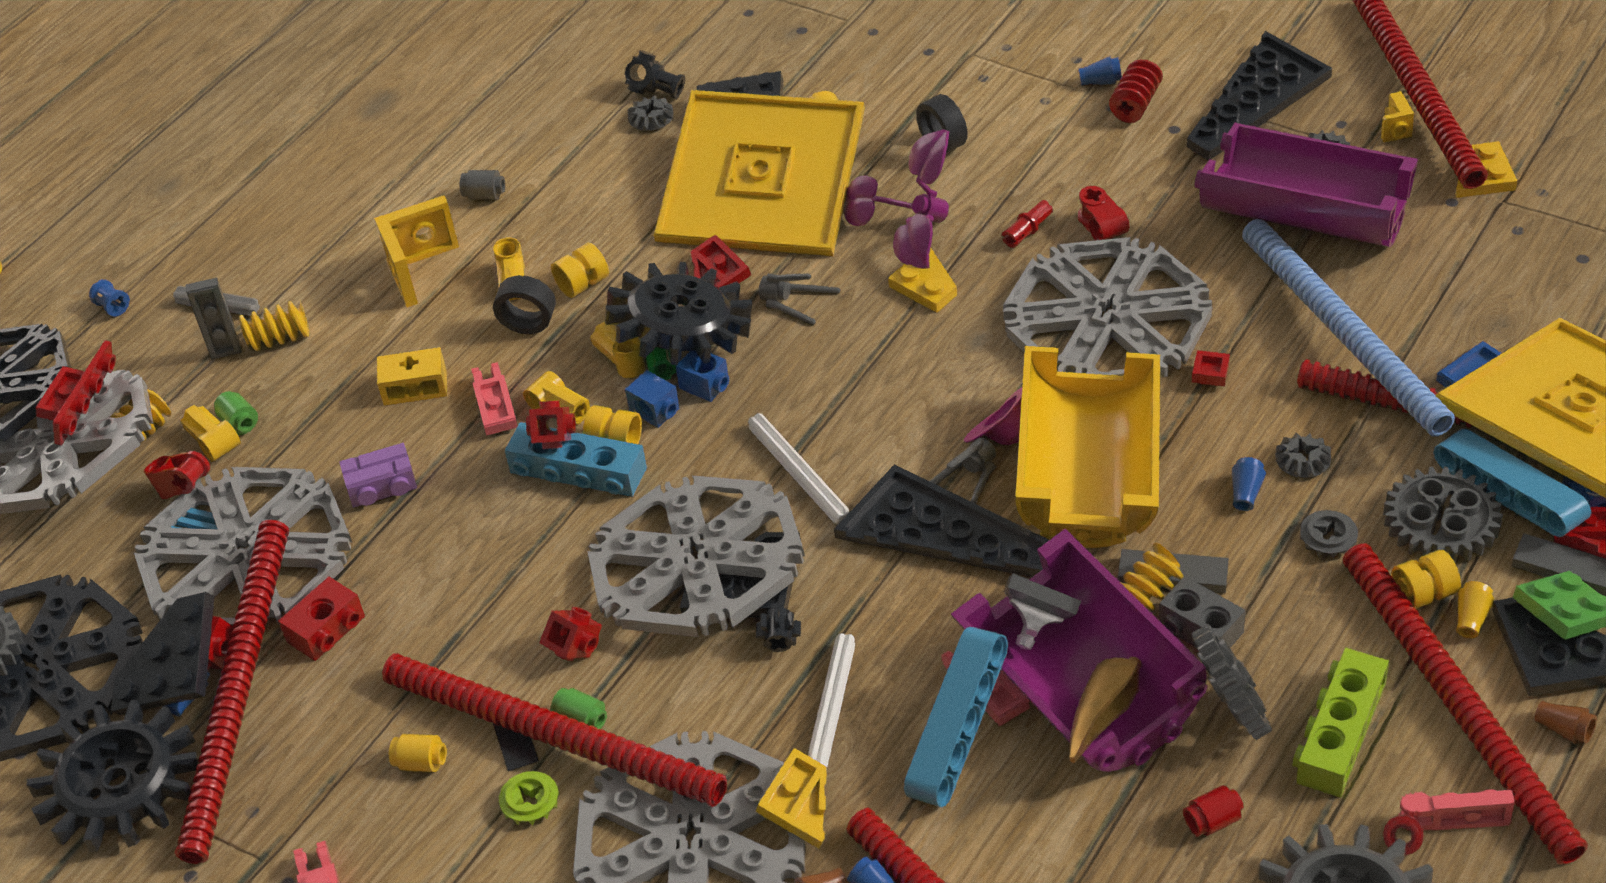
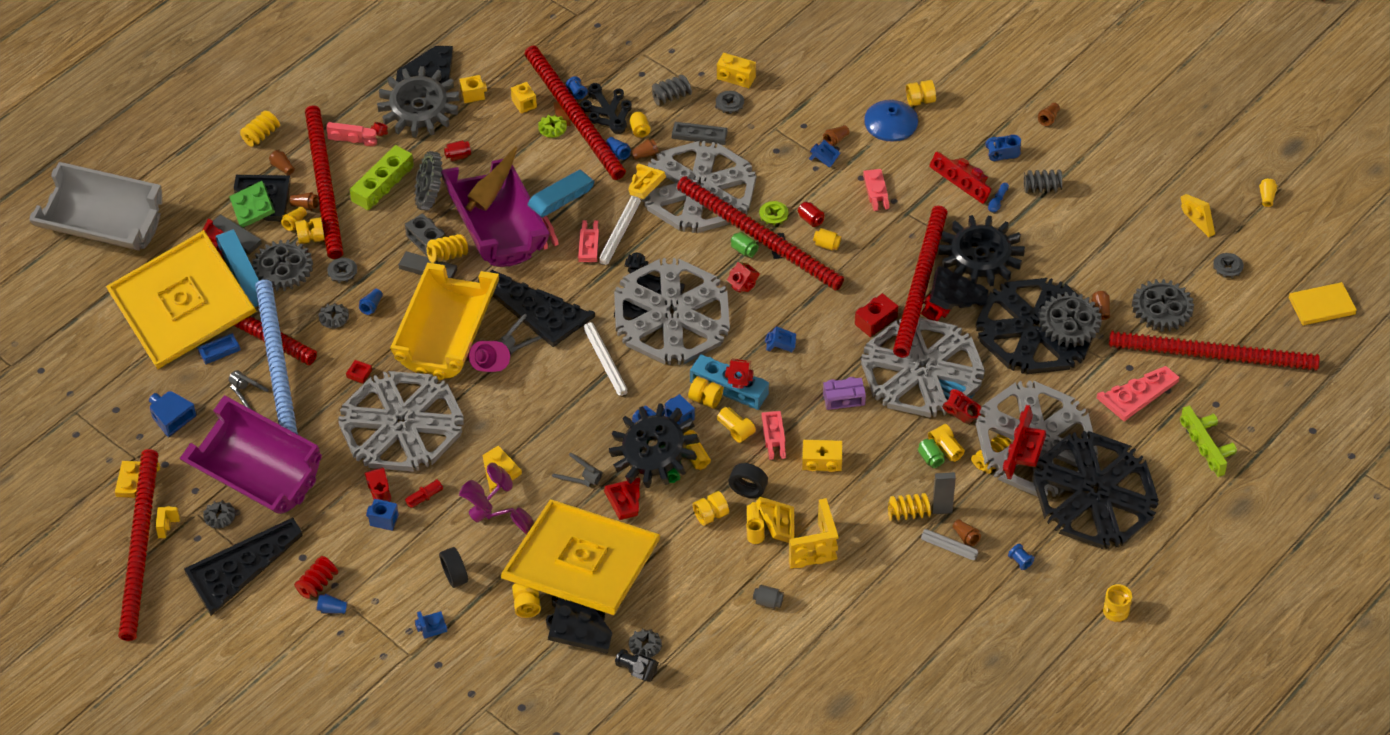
camera: 175 degrees left, 5 degrees up
dark grey piece [1003,574,1081,650] -> none
none -> blue torso [149,391,196,437]
none -> dark grey plant [229,370,269,410]
none -> dark orange cone [290,192,318,210]
none -> blue brick [366,499,399,531]
none -> blue bracket [415,611,447,639]
none -> coral hinge [578,220,599,262]
none -> yellow wing [756,497,794,543]
none -> blue bracket [765,326,796,353]
none -> red brick [798,202,825,227]
none -> dark orange cone [952,519,981,547]

